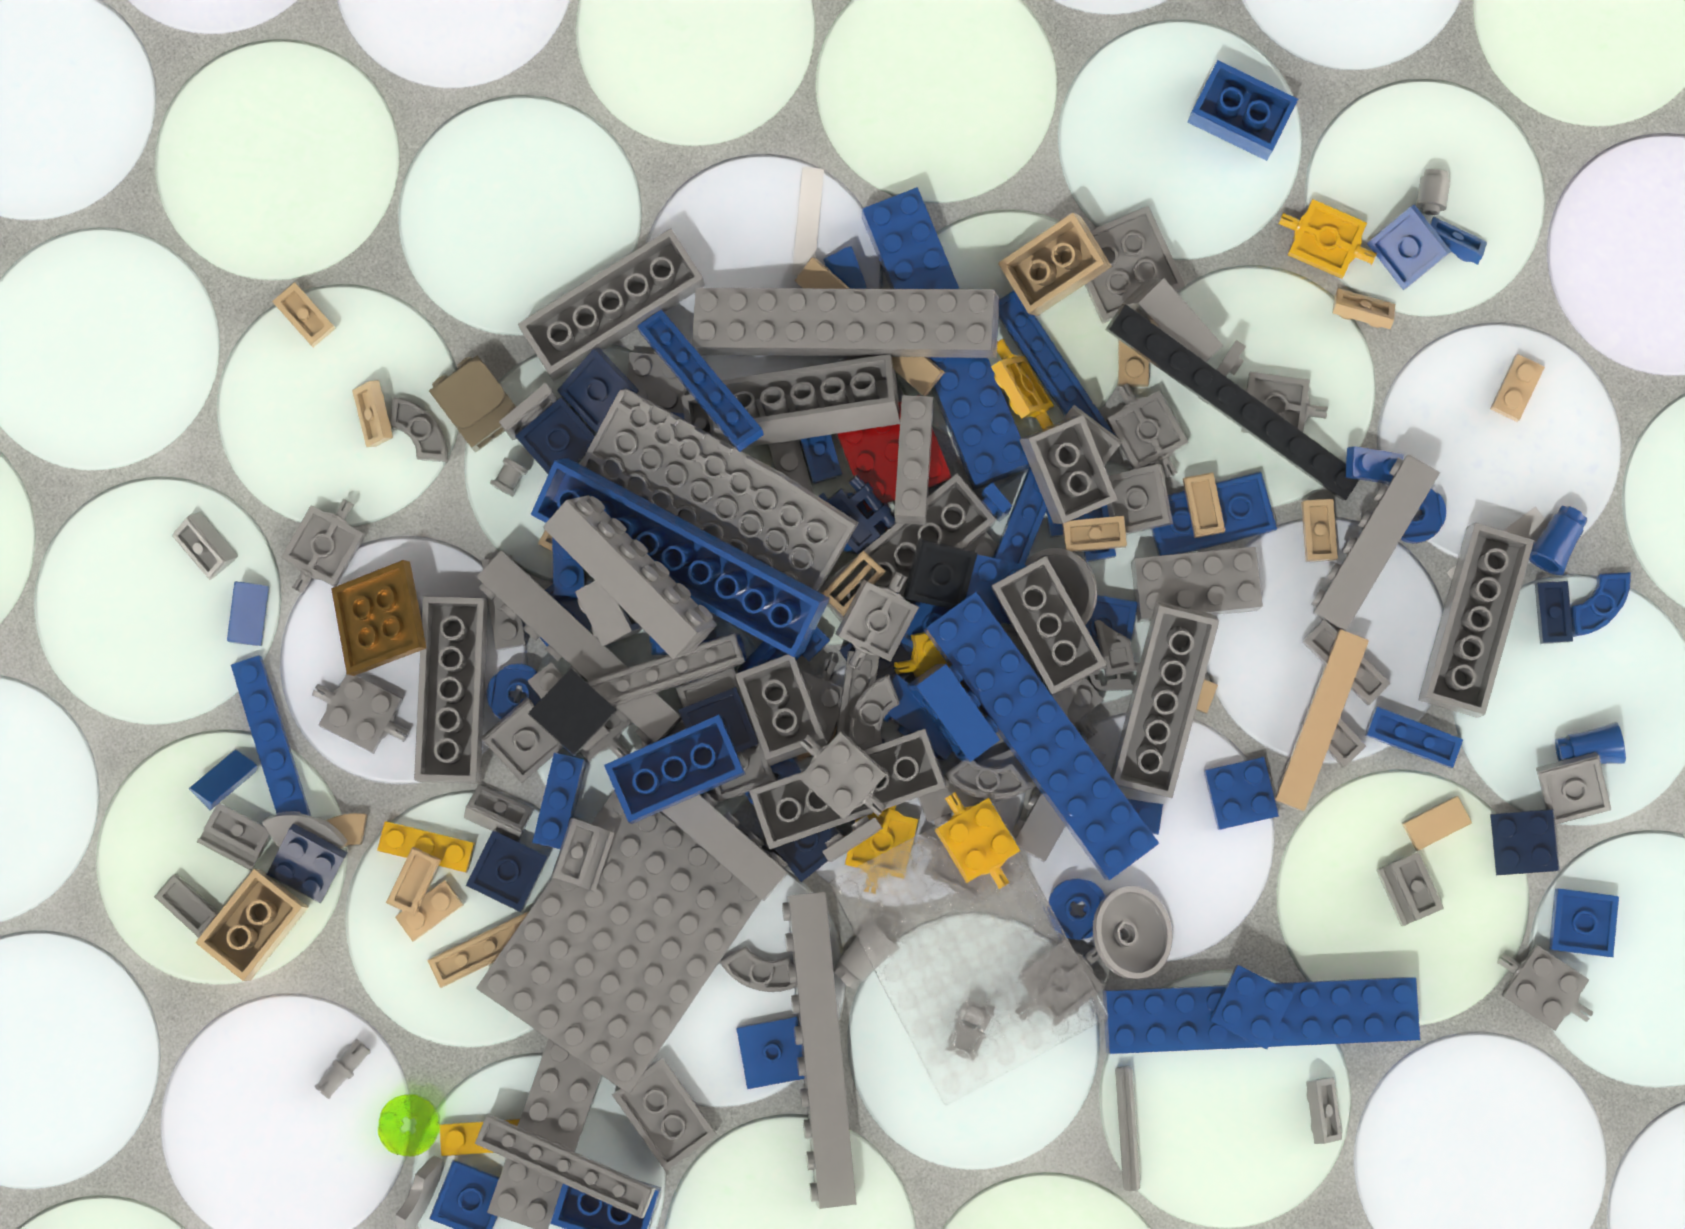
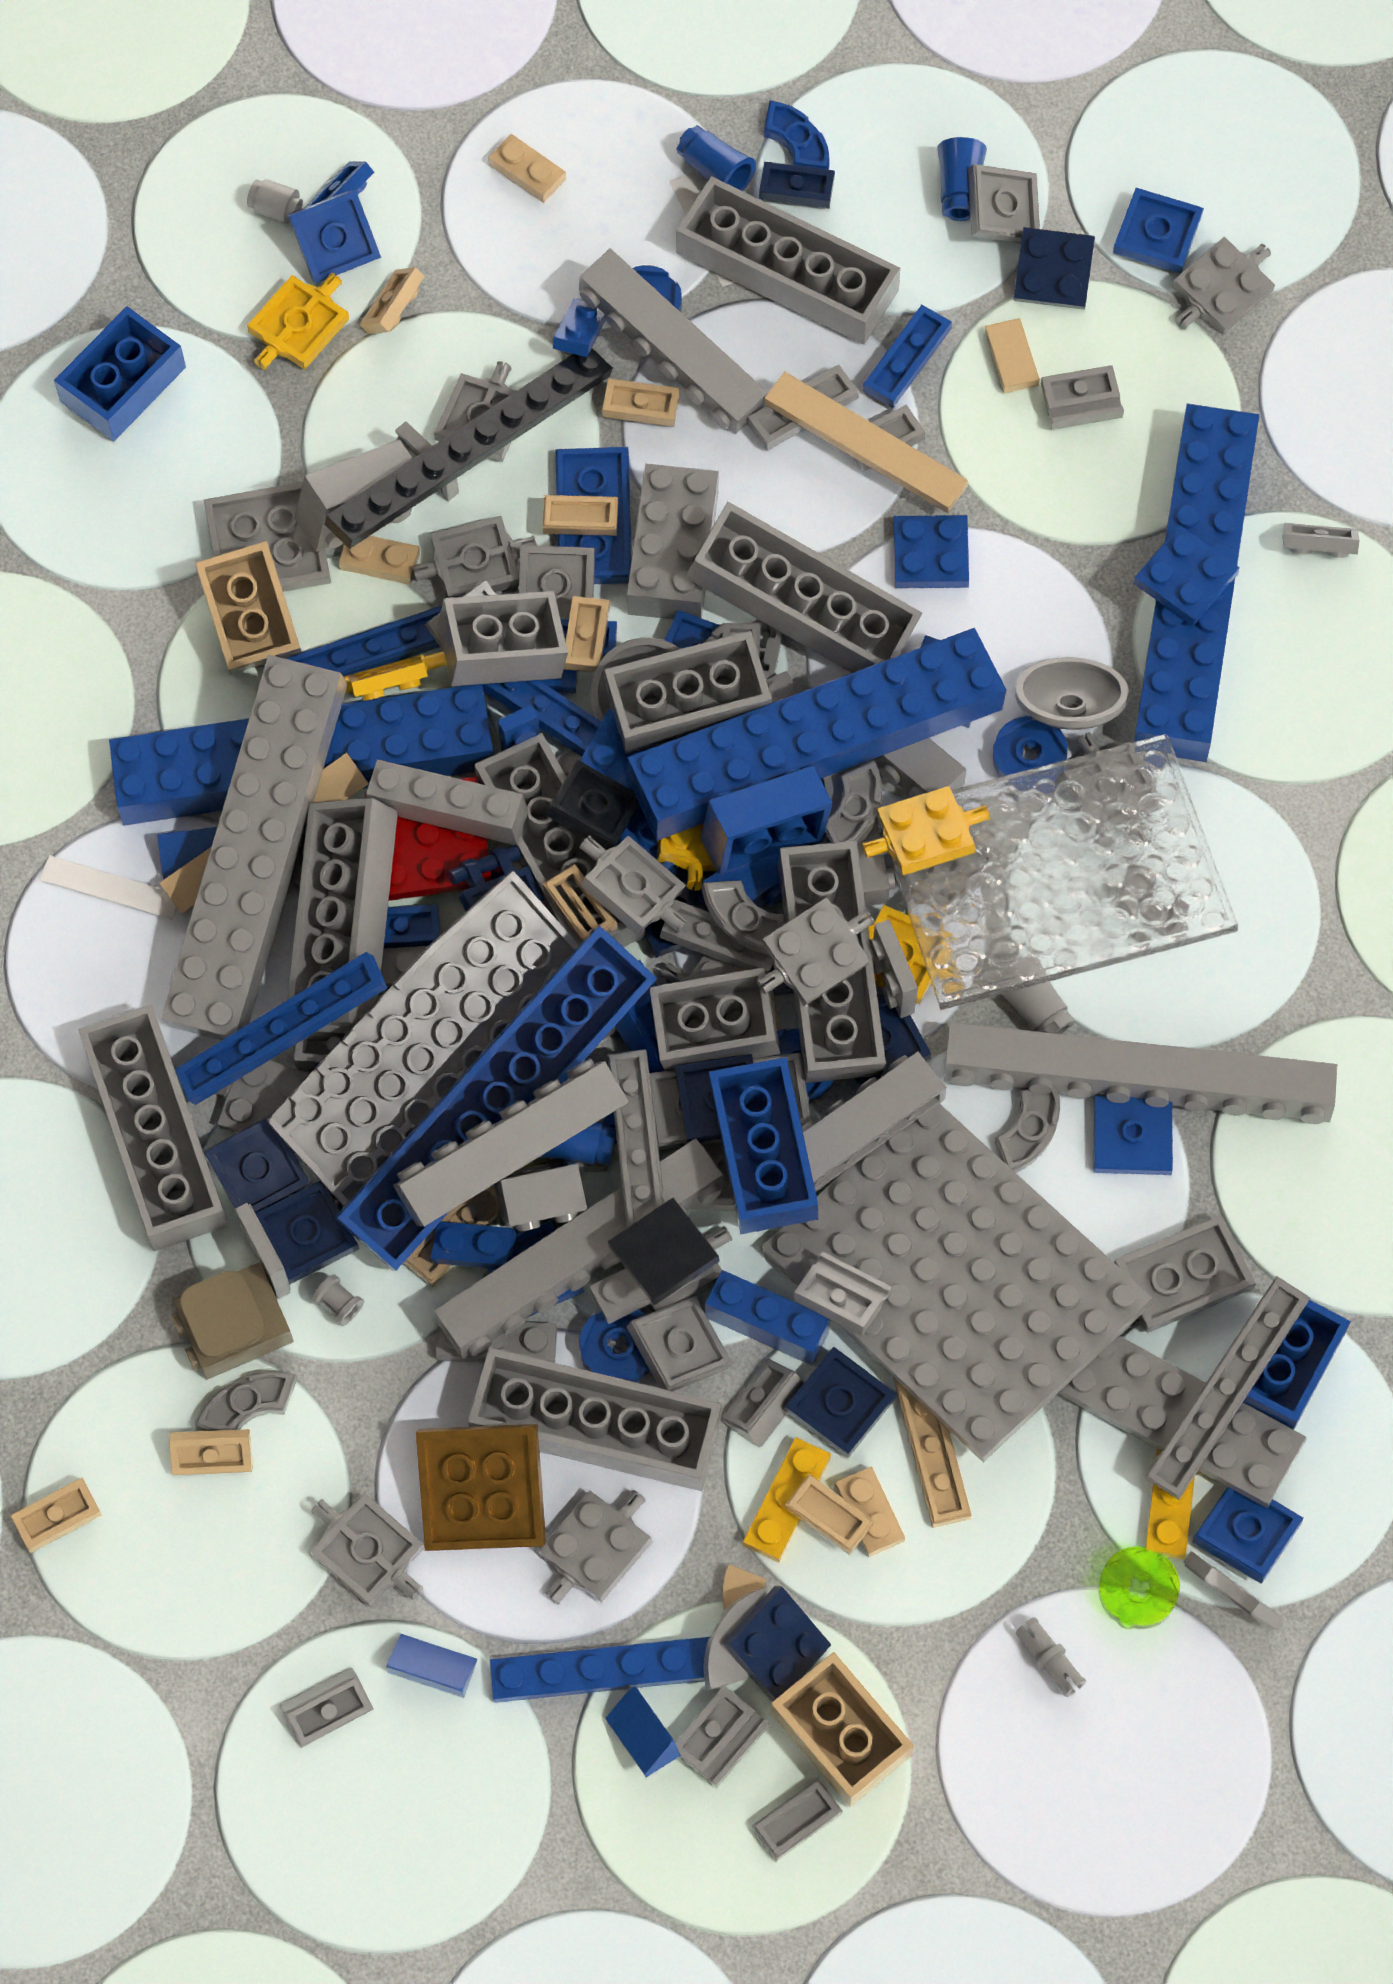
camera: 75 degrees left, 15 degrees down
light grey axle [1115,1066,1140,1191] -> none

